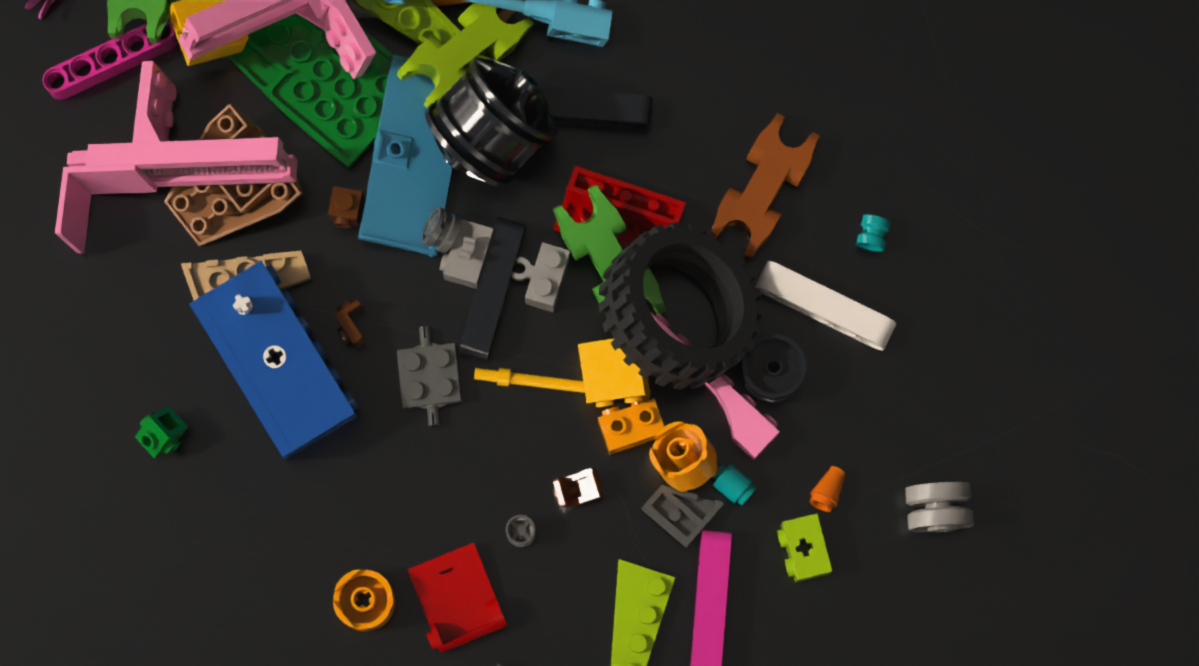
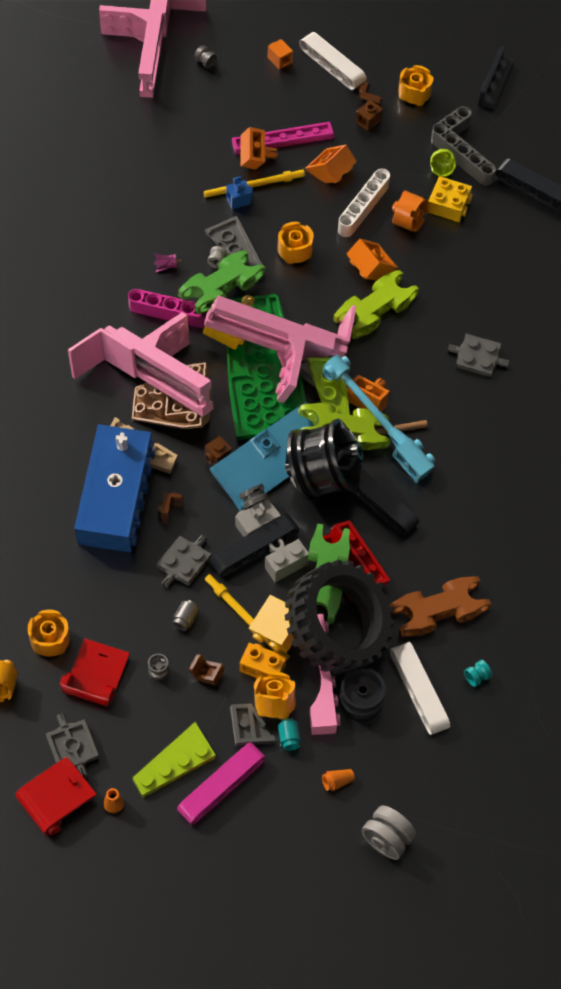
camera: 40 degrees right, 20 degrees down
green brick [135,405,188,458] -> none
lime brick [777,514,832,582] -> none
none -> flat silver brick [172,600,199,631]

